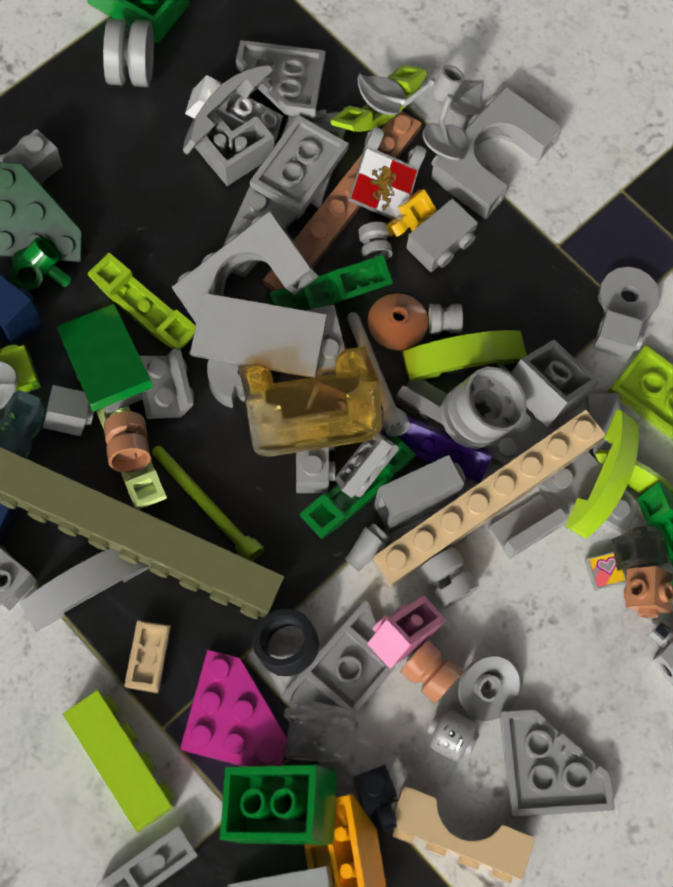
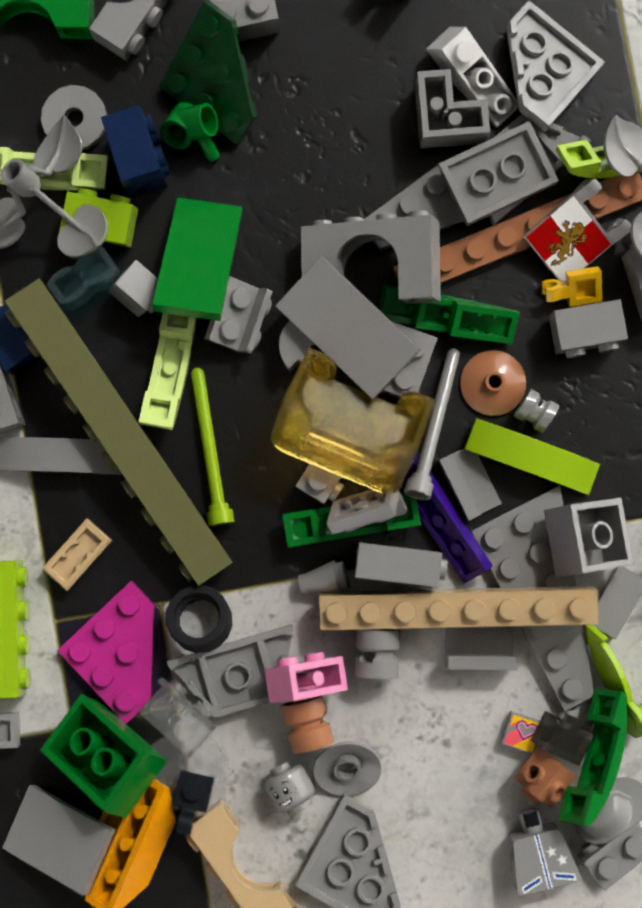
camera: 40 degrees right, 15 degrees up
lime slope [88,253,196,349] -> none
nougat wheel [104,411,151,473] -> none
light grey slope [183,66,273,155] -> none
light grey wheel [358,222,392,261] -> none
light grey wheel [441,367,526,449] -> none
lime slope [565,410,639,539] -> none

